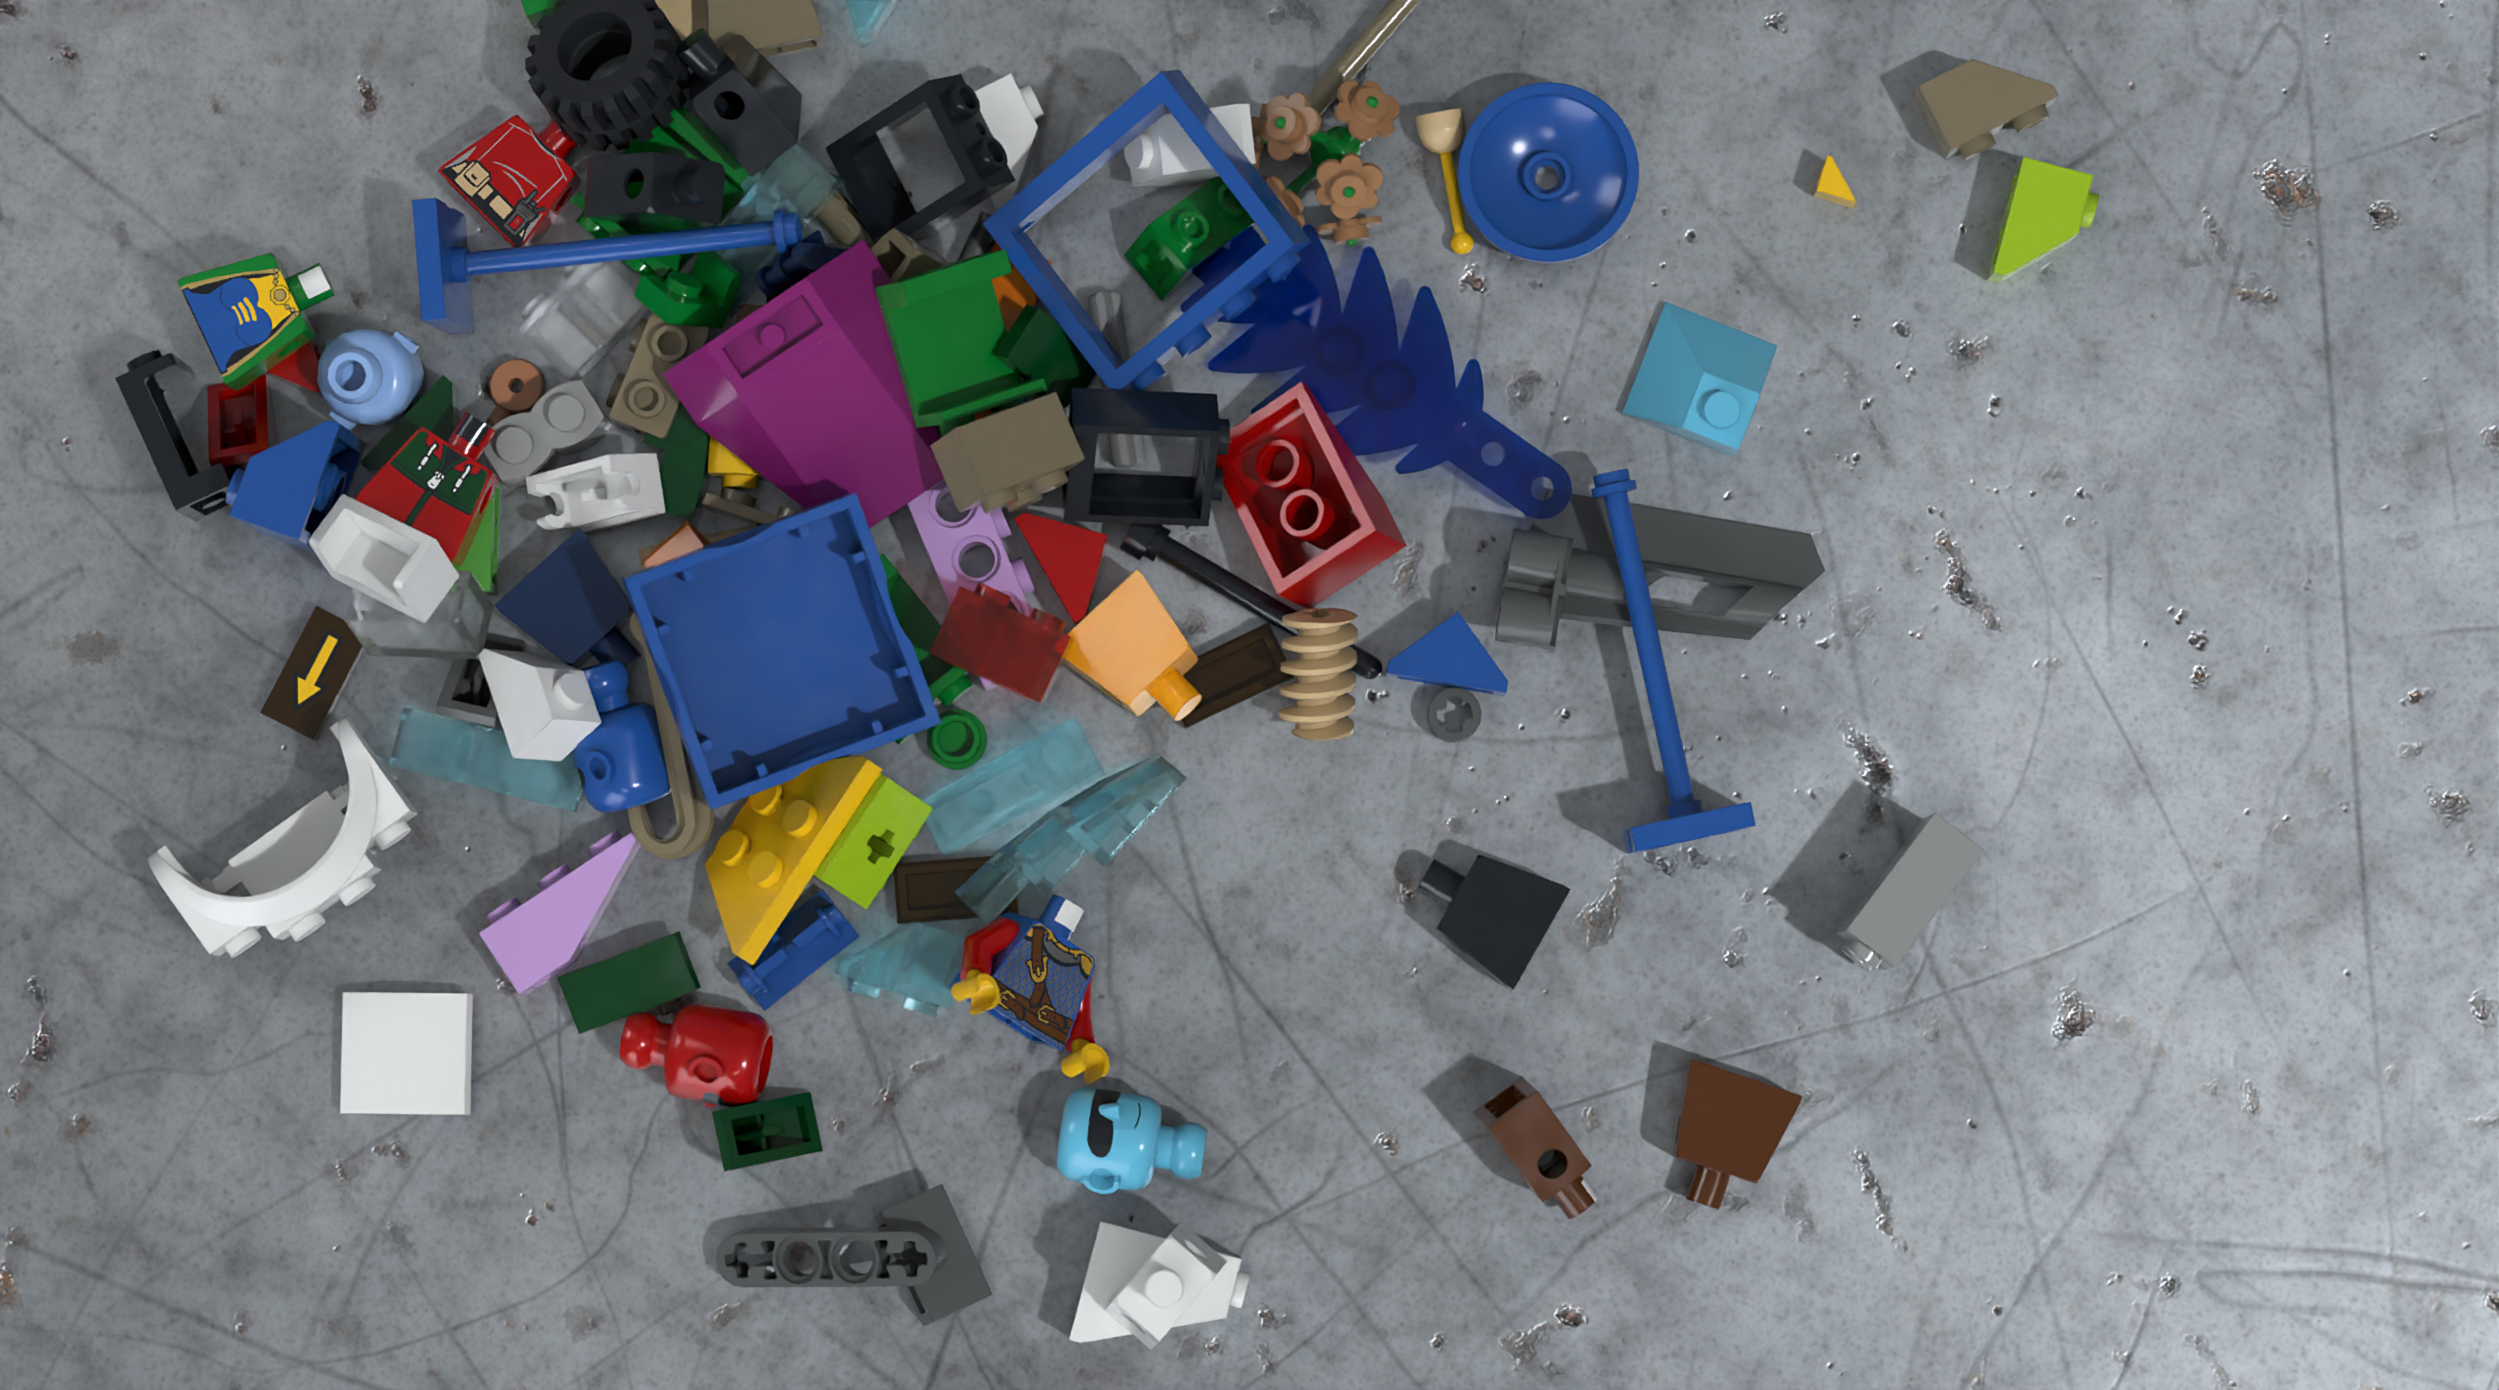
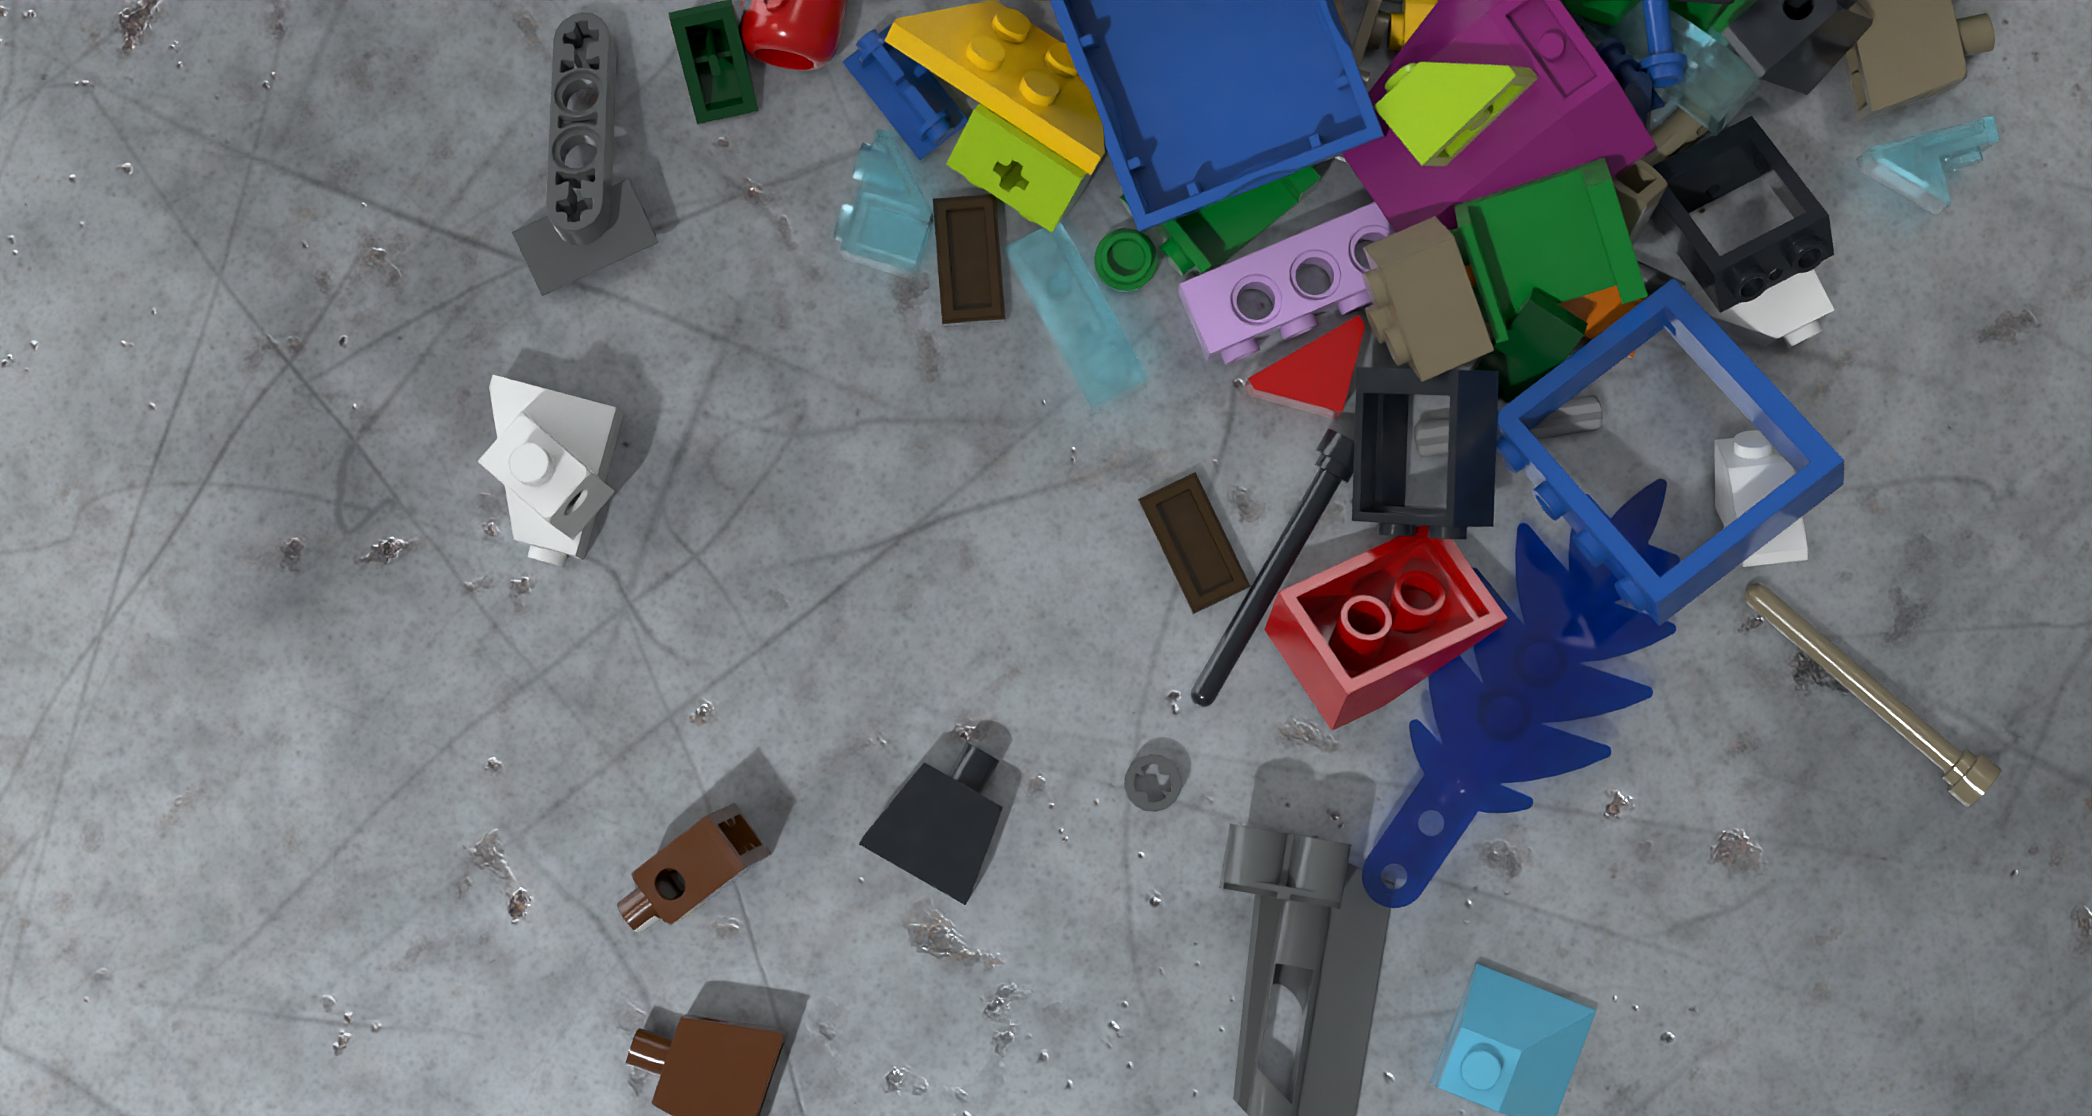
camera: 90 degrees right, 0 degrees up
clear red brick [929,582,1074,707] -> none
torso [948,895,1110,1084] -> none
clear light blue slope [954,754,1187,924] -> none
light orange torso [1053,569,1202,721] -> none
medium azure piece [1057,1088,1207,1194] -> none
green bracket [1124,176,1255,301] -> none
medium nougat plant [1251,81,1400,247] -> none
tan piece [1279,608,1358,740] -> none
blue slope [1385,612,1508,697] -> none
hinge [1415,108,1474,255] -> none
blue dish [1458,82,1639,263] -> none
blue tile [1591,469,1756,854] -> none
none -> lime slope [1373,62,1539,166]

